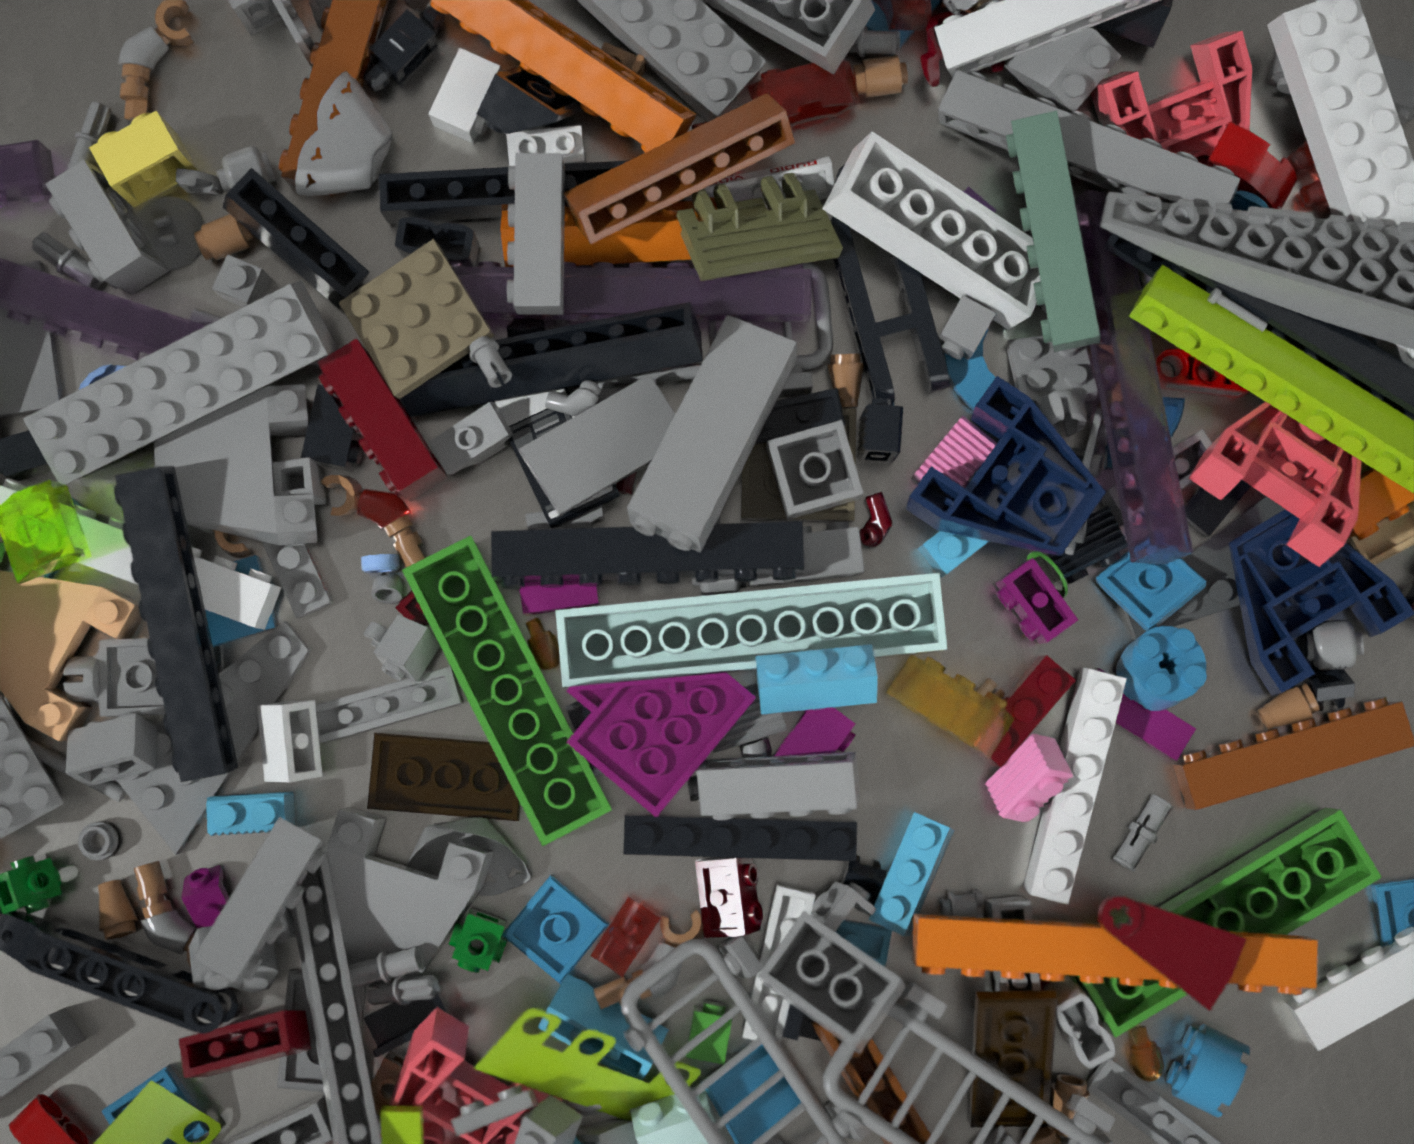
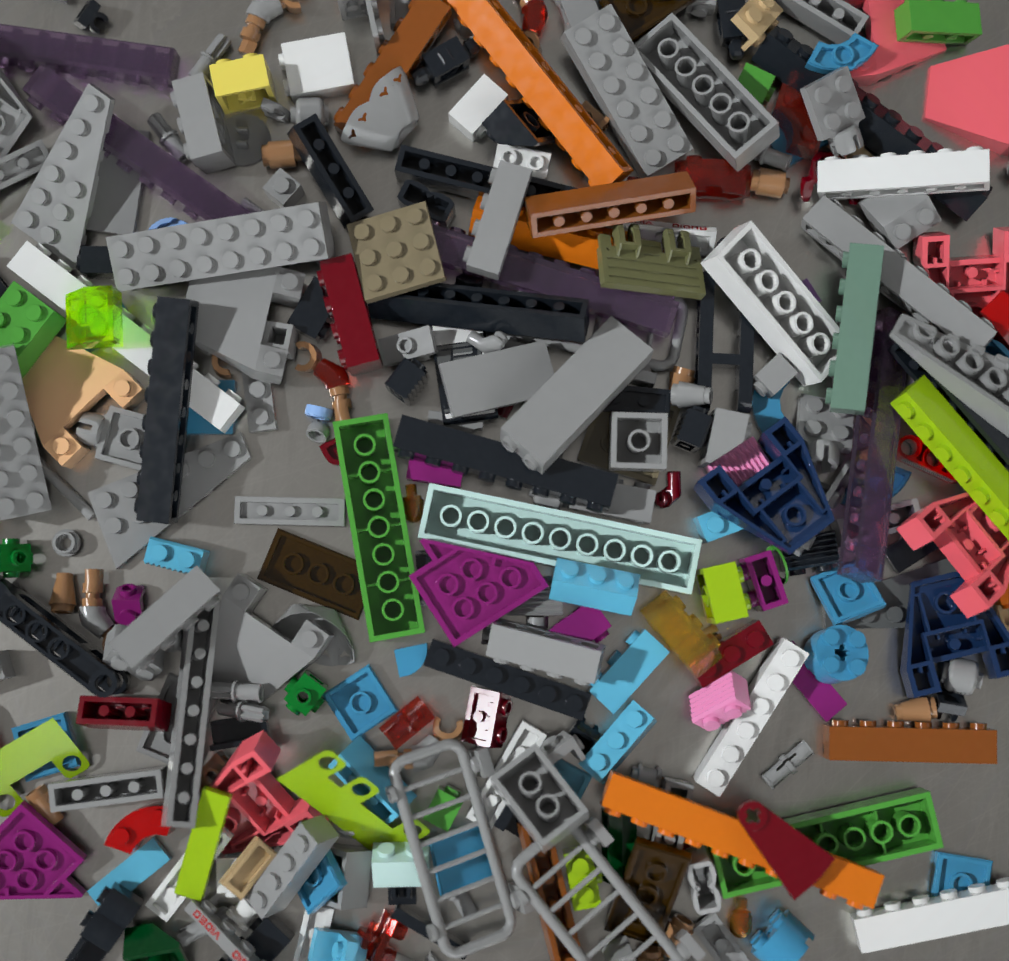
camera: 15 degrees right, 0 degrees up
light grey brick [65,713,157,786] -> none
white brick [257,700,323,783] -> none
light grey brick [363,615,440,683] -> none
light grey wing [451,1085,538,1136] -> none
light grey pin [470,336,512,388] -> none
light grey piece [1207,288,1268,331] -> none
none -> white brick [278,32,355,104]
none -> black brick [384,358,428,406]
none -> dark azure brick [394,643,429,677]
none -> lime brick [562,846,603,911]
none -> medium azure brick [587,629,670,714]
none -> dark green piece [602,810,637,884]
none -> light grey cone [670,381,713,408]
none -> lime brick [696,561,751,624]
none -> light grey slope [698,407,752,468]

